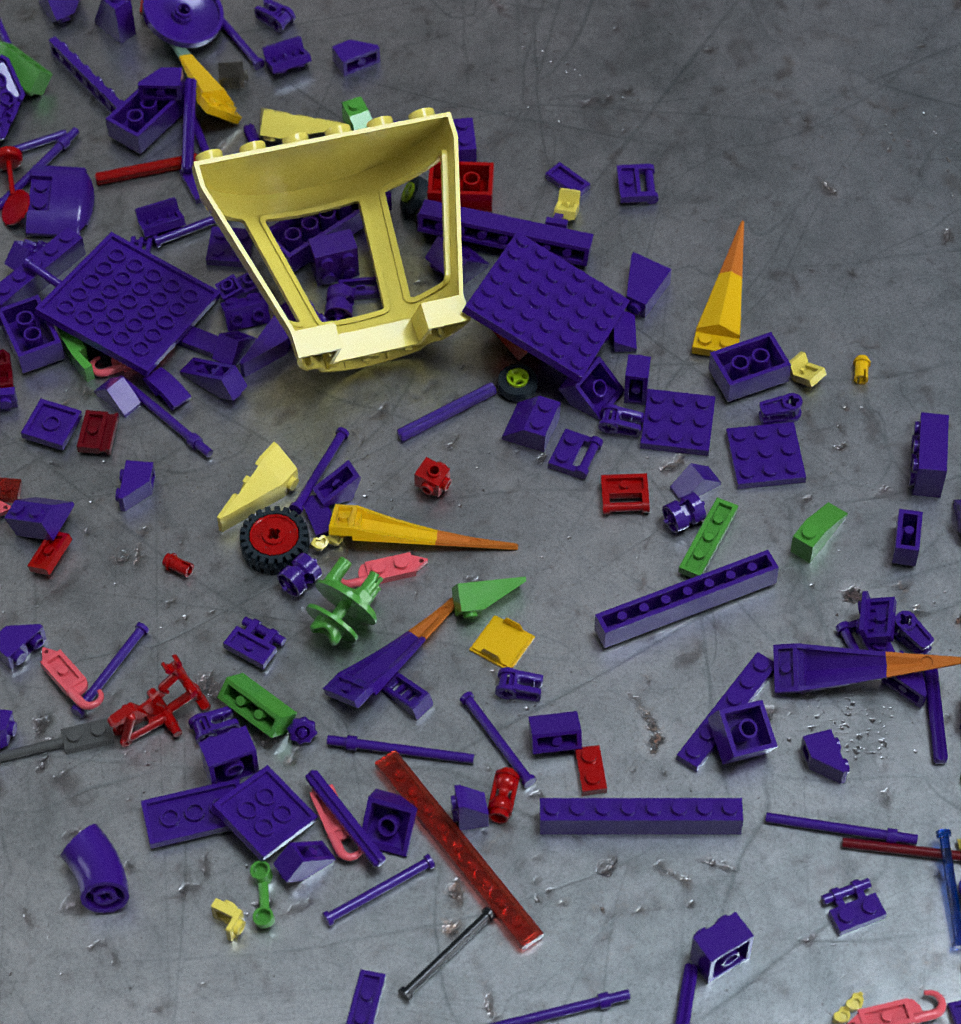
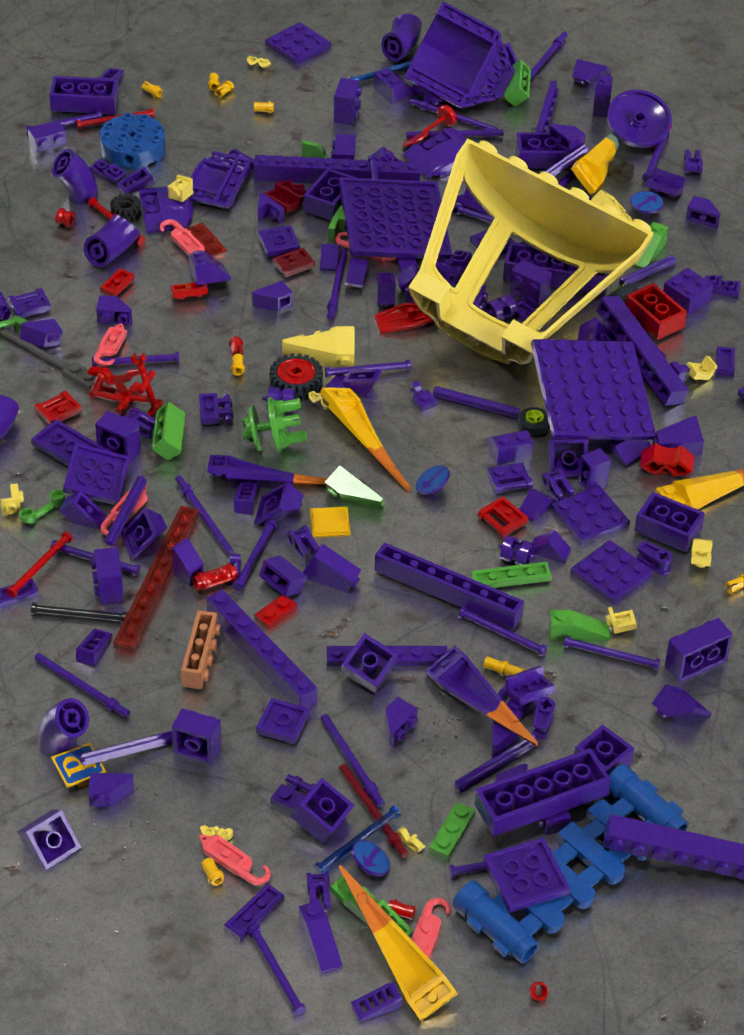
camera: 50 degrees right, 10 degrees down
dark purple piece [287,716,318,745] -> none
coral plate [341,552,428,588] -> none
red brick [414,457,452,498] -> none
dark purple brick [892,509,923,566] -> none
none -> red bar [6,531,73,598]
none -> red plate [33,390,82,425]
none -> dark purple slope [76,629,112,666]
none -> dark purple brick [91,547,124,605]
none -> nougat brick [181,610,221,689]
none -> dark purple hand [230,553,241,579]
none -> yellow pin [231,354,245,376]
none -> dark purple slope [254,482,304,526]
none -> dark purple plate [256,698,310,744]
none -> dark purple brick [290,778,355,844]
none -> dark purple slope [302,543,361,592]
none -> red piece [374,303,435,334]
none -> dark purple plate [410,381,437,412]
none -> blue piece [416,465,450,495]
none -> dark purple bar [458,606,547,657]
none -> yellow pin [483,656,525,677]
none -> dark purple slope [519,488,556,523]
none -> dark purple bar [564,635,661,671]
none -> light yellow bracket [606,607,637,634]
none -> blue piece [630,191,663,214]
none -> red brick [639,443,695,477]
none -> dark purple slope [705,275,741,297]

